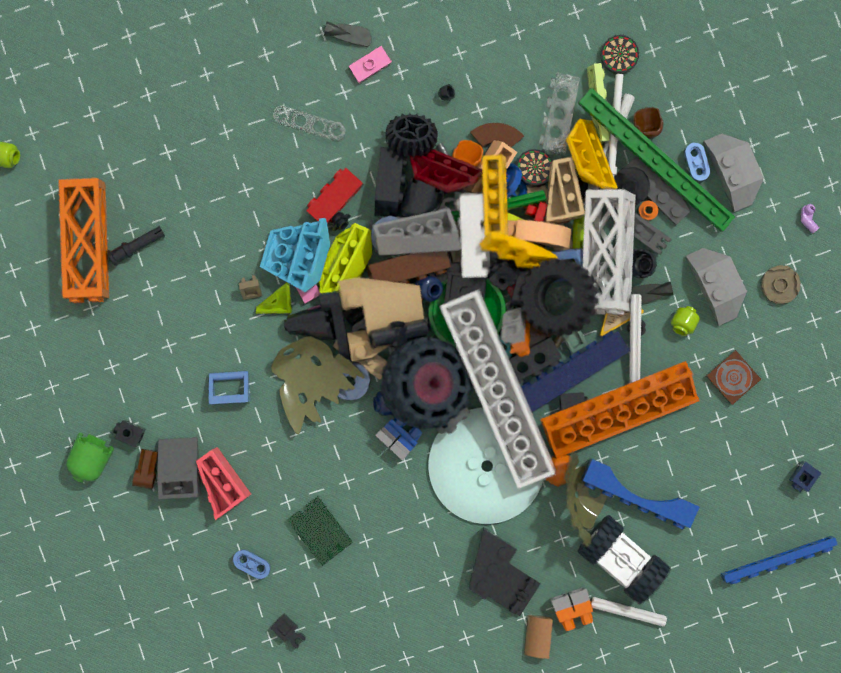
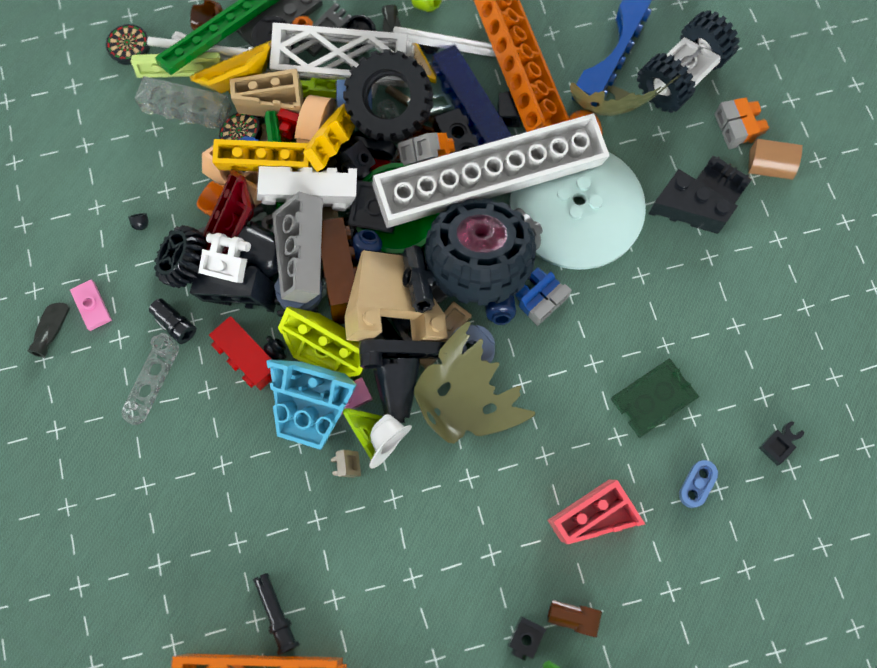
camera: 85 degrees left, 15 degrees down
dark grey slope [157,437,201,499] -> none
medium blue tile [209,371,250,404] -> none
reddish brown tile [470,123,524,148] -> none
white axle [591,597,667,626] -> none
none -> black axle [149,298,197,344]
none -> white plate [198,233,251,283]
none -> white piece [369,414,412,469]

